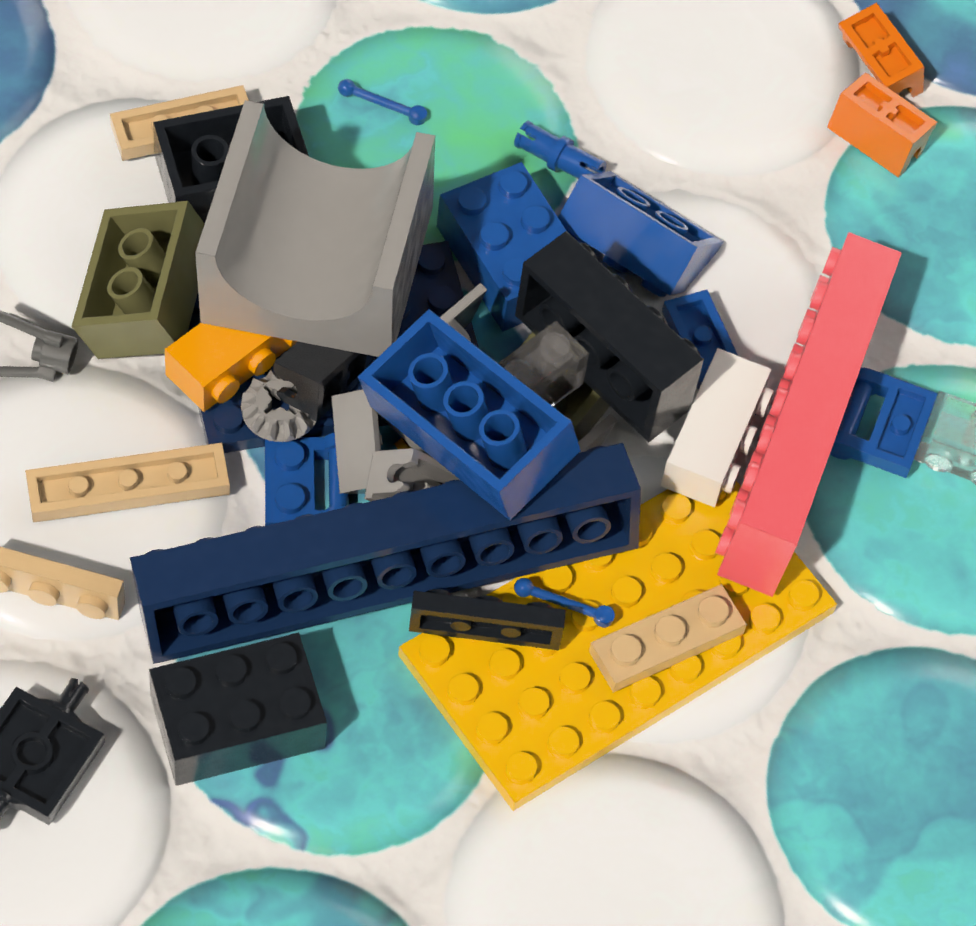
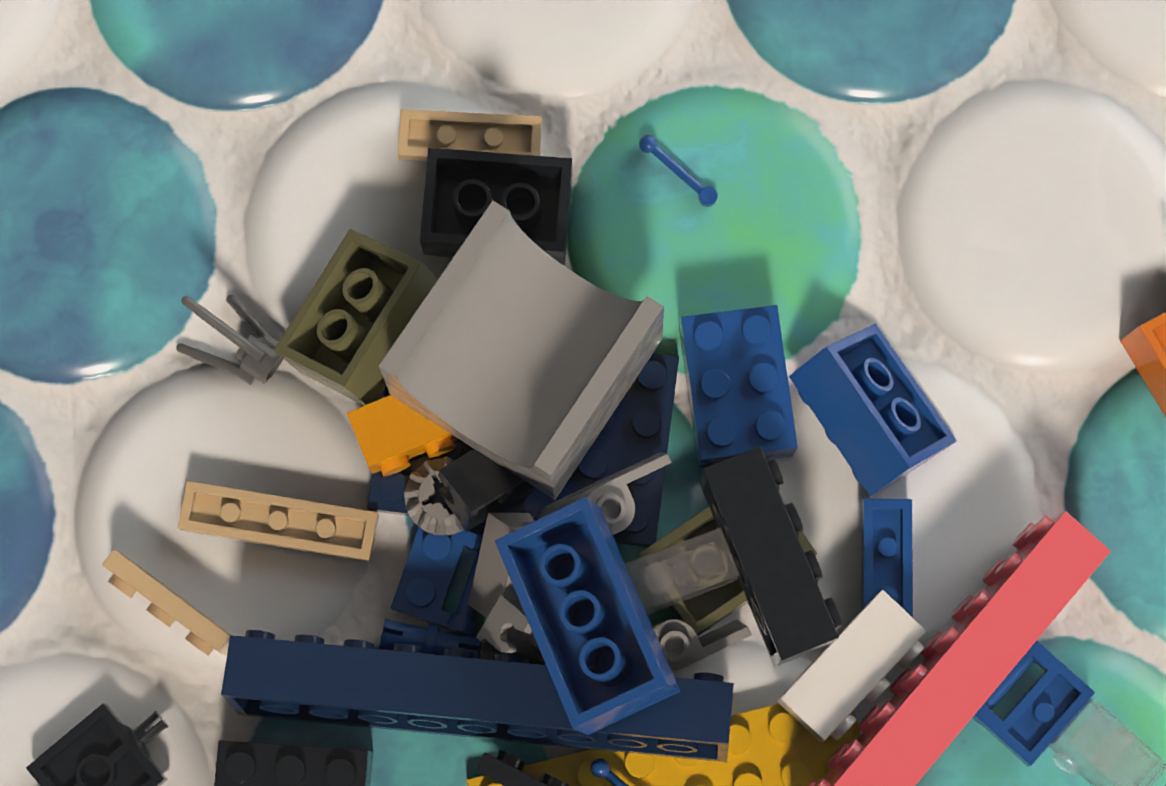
camera: 30 degrees right, 20 degrees up
blue pin [514,121,607,179] -> none

